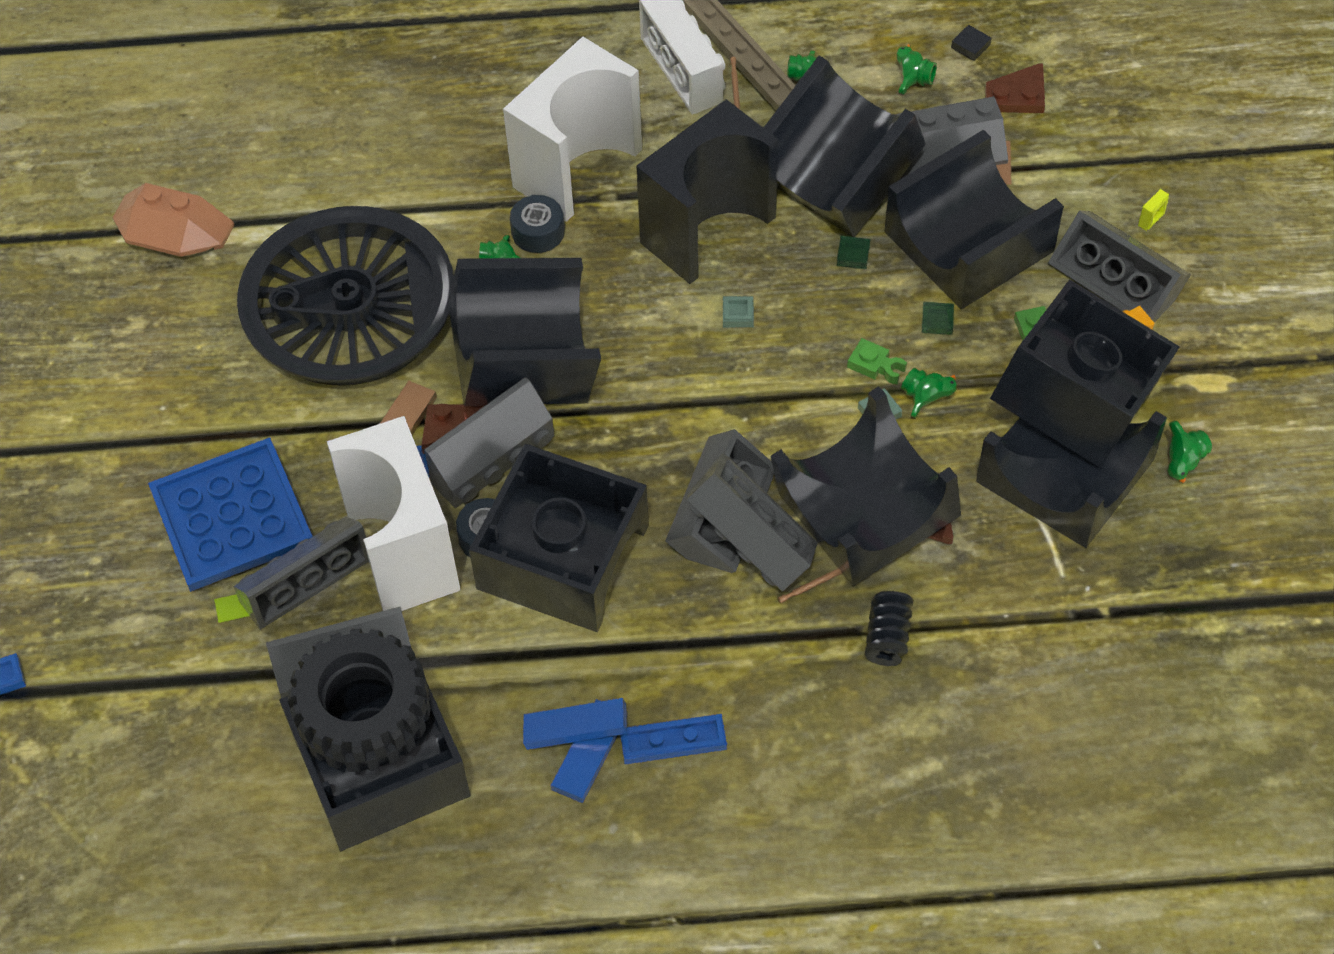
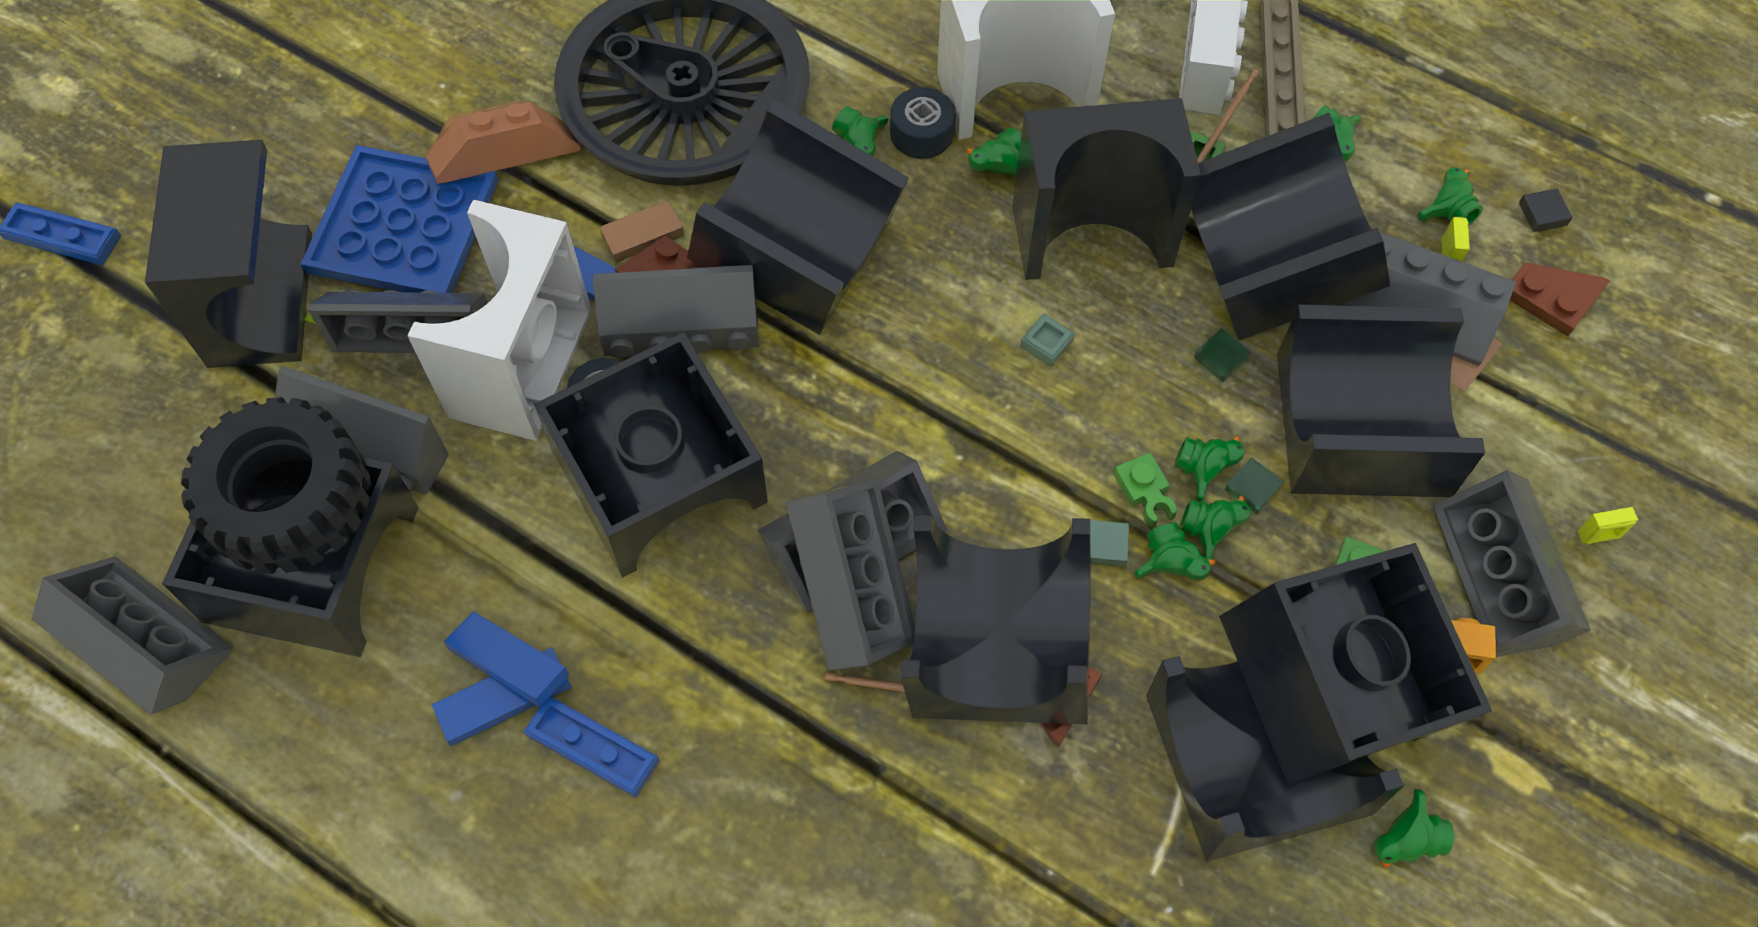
camera: 35 degrees right, 5 degrees up
black piece [864,591,914,666] -> none
none -> dark grey slope [32,556,232,715]
none -> black piece [145,140,312,368]
none -> nougat wedge [426,100,581,184]
none -> green animal [966,128,1022,176]
none -> green animal [1174,436,1245,502]
none -> green animal [1179,496,1251,560]
none -> neon yellow tile [1441,217,1470,262]

